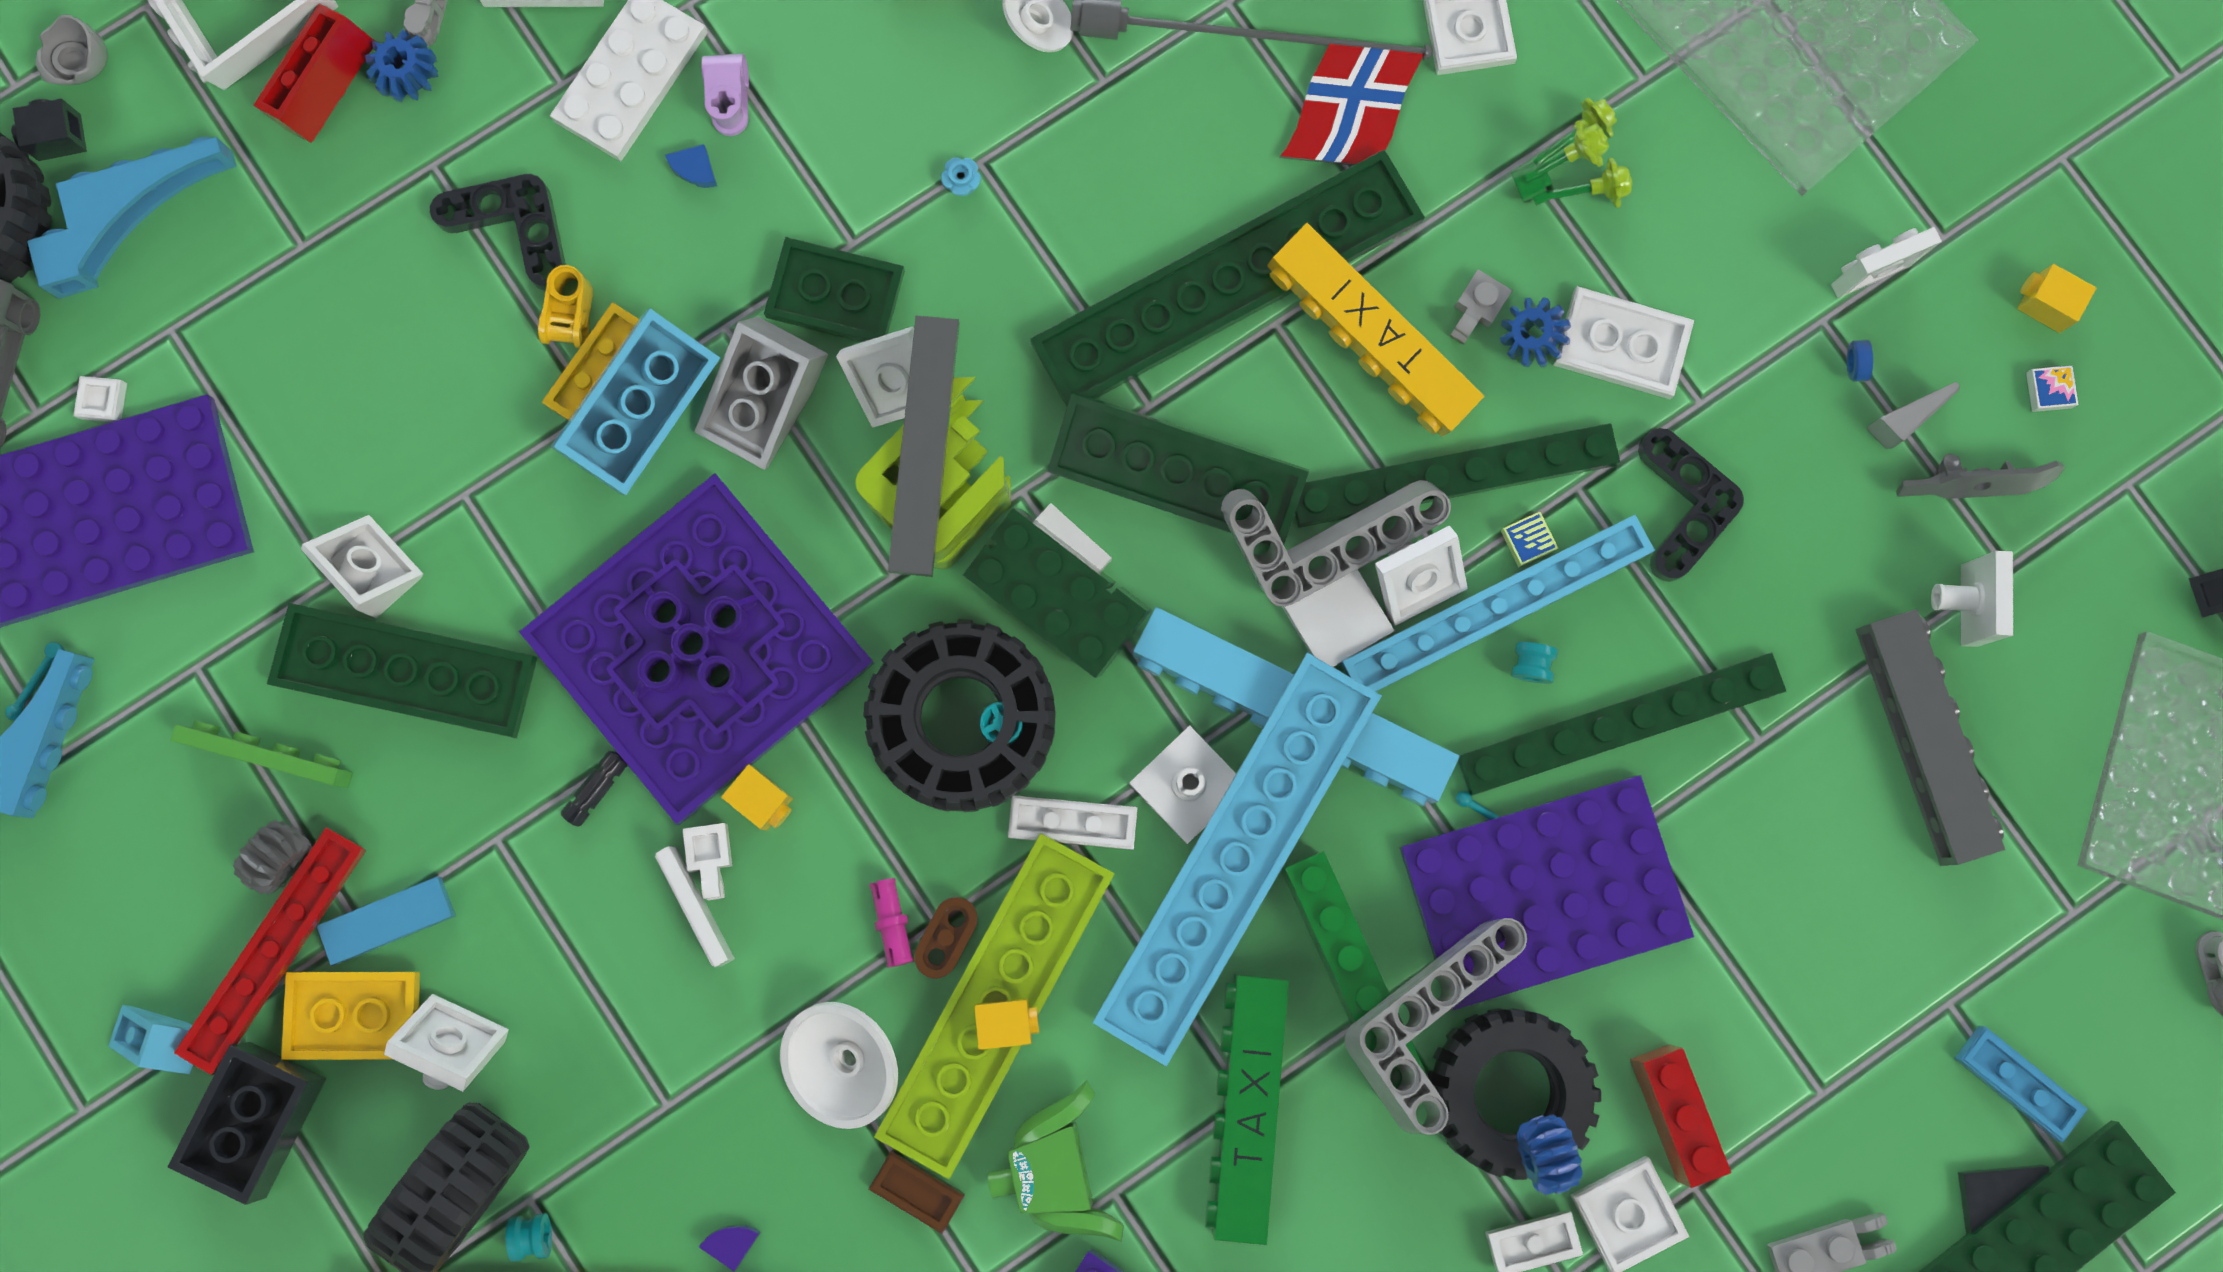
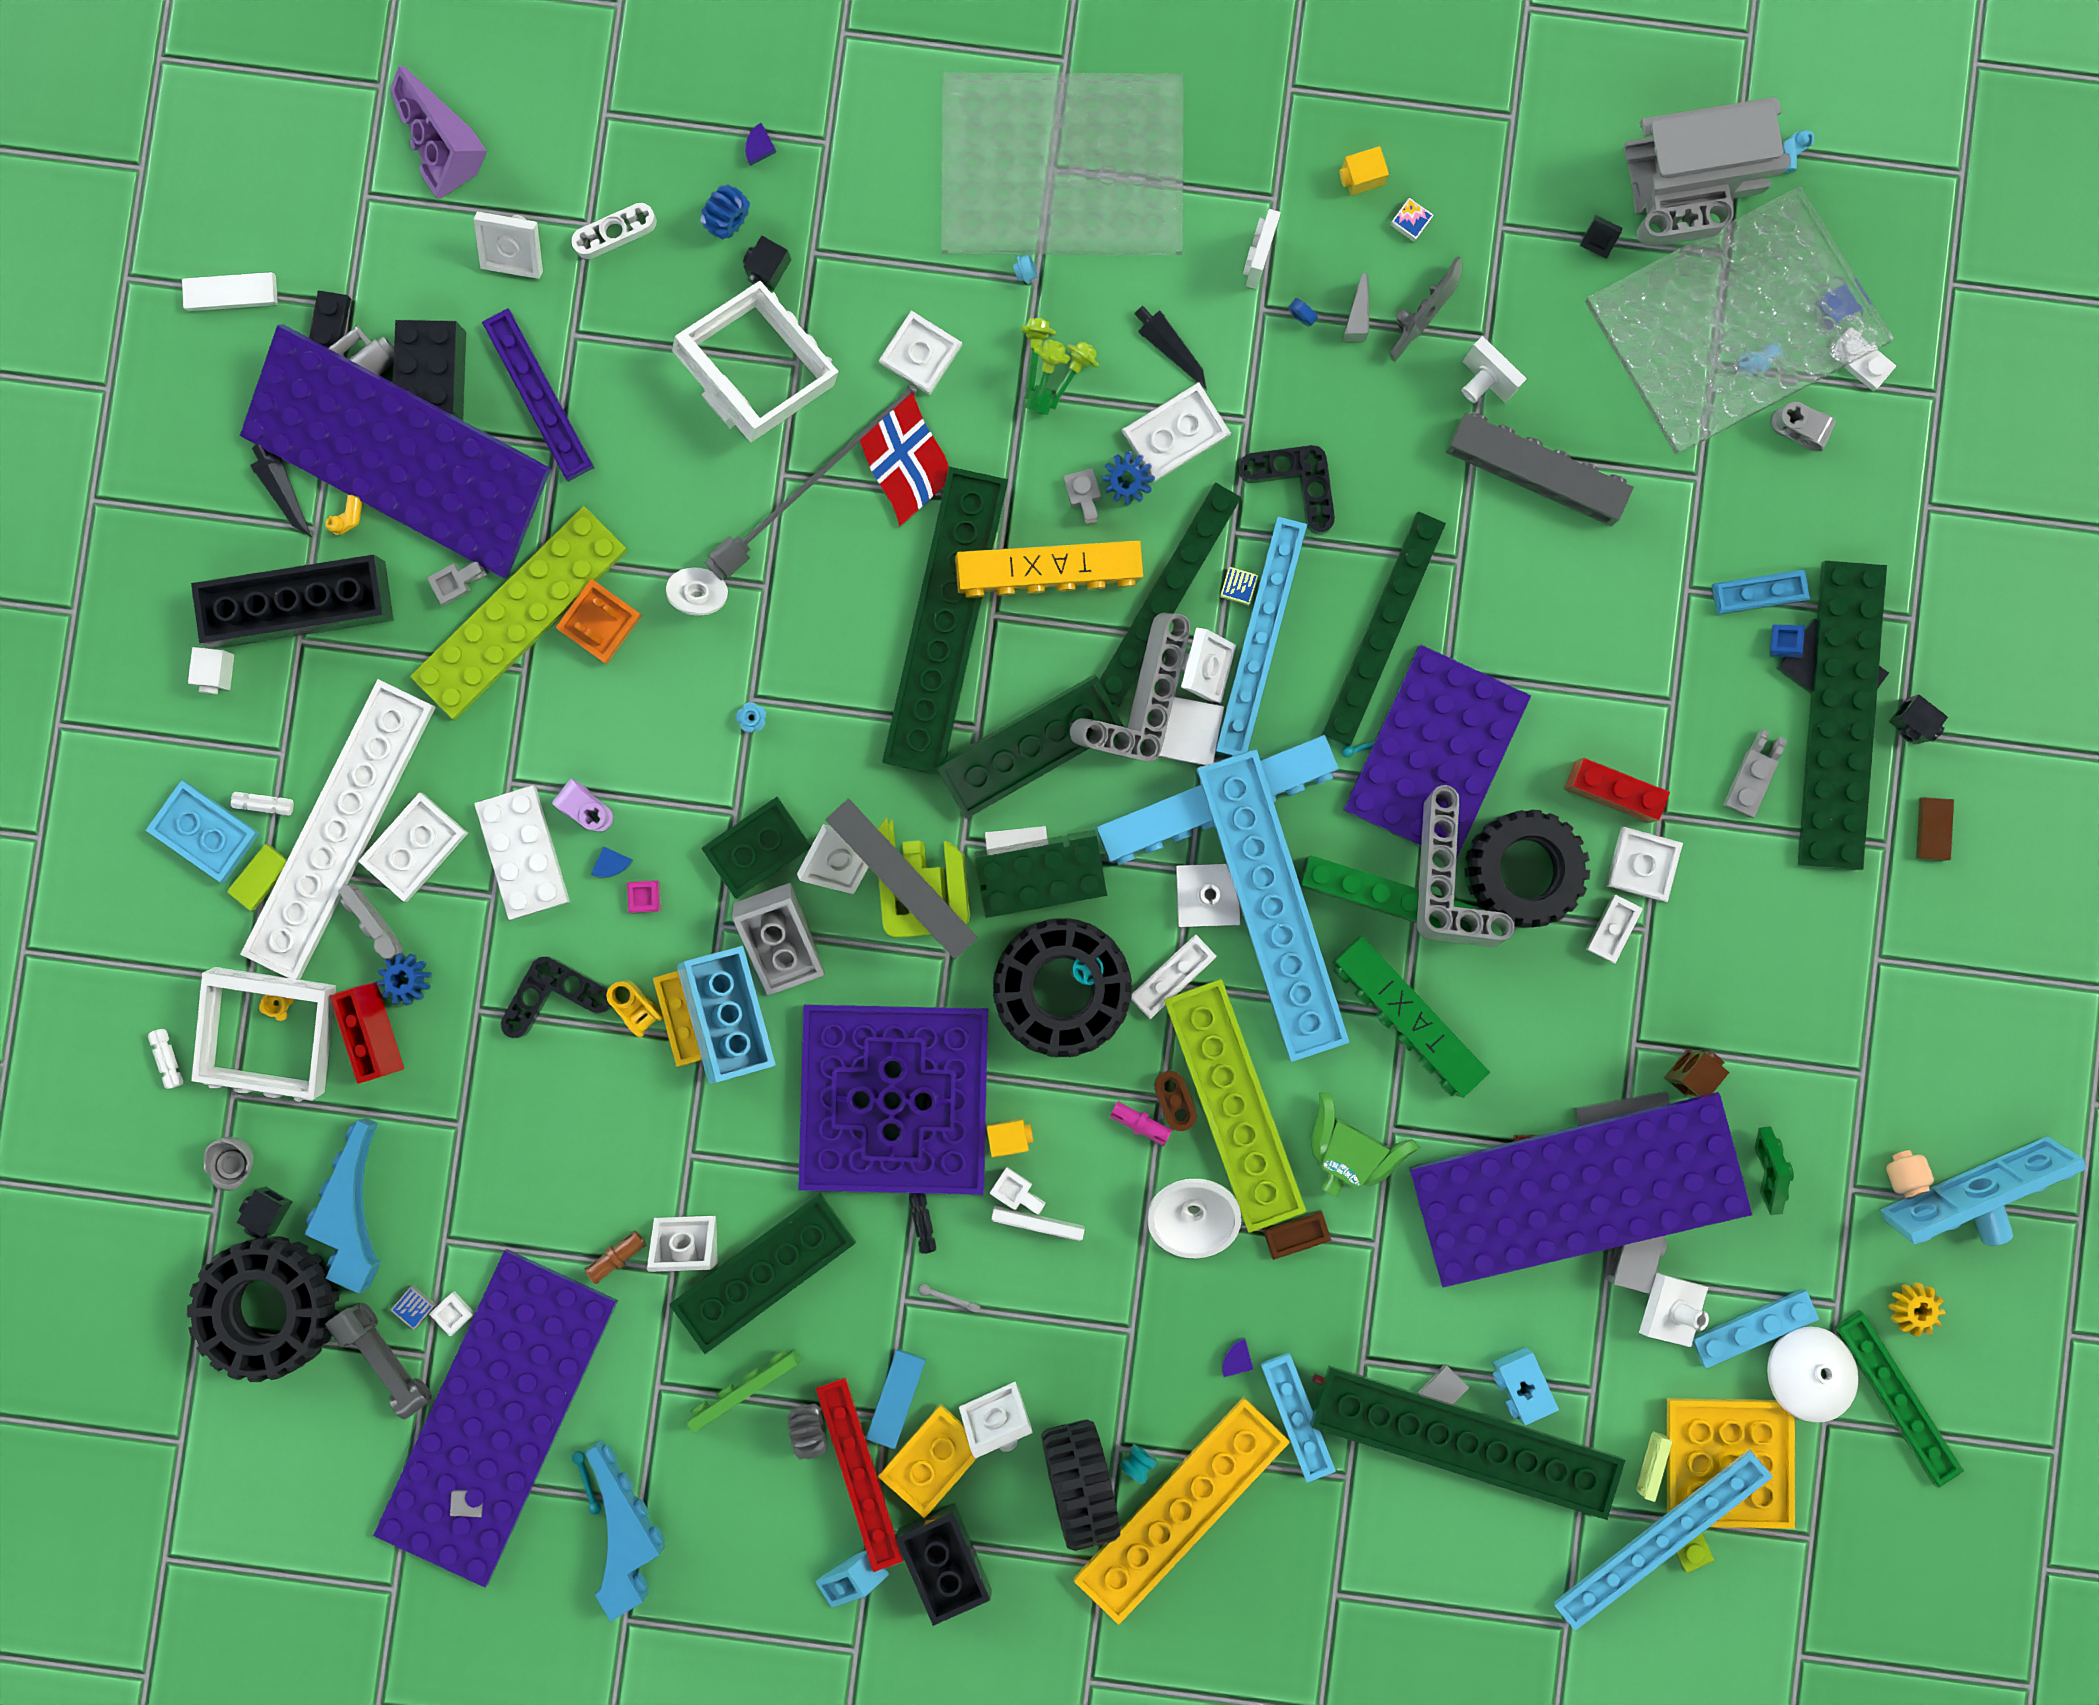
camera: 40 degrees left, 5 degrees up
yellow brick [975,998,1039,1050] -> none
teal wheel [1511,642,1558,684] -> none
blue gear [1516,1114,1583,1195] -> none
none -> tile [391,1285,437,1330]
none -> dark orange pin [584,1230,647,1284]
none -> dark pink tile [627,880,661,913]
none -> light grey hinge [918,1284,981,1312]
none -> medium azure plate [1013,254,1038,284]
none -> black bar [1135,306,1207,390]
none -> blue tile [1770,624,1805,658]

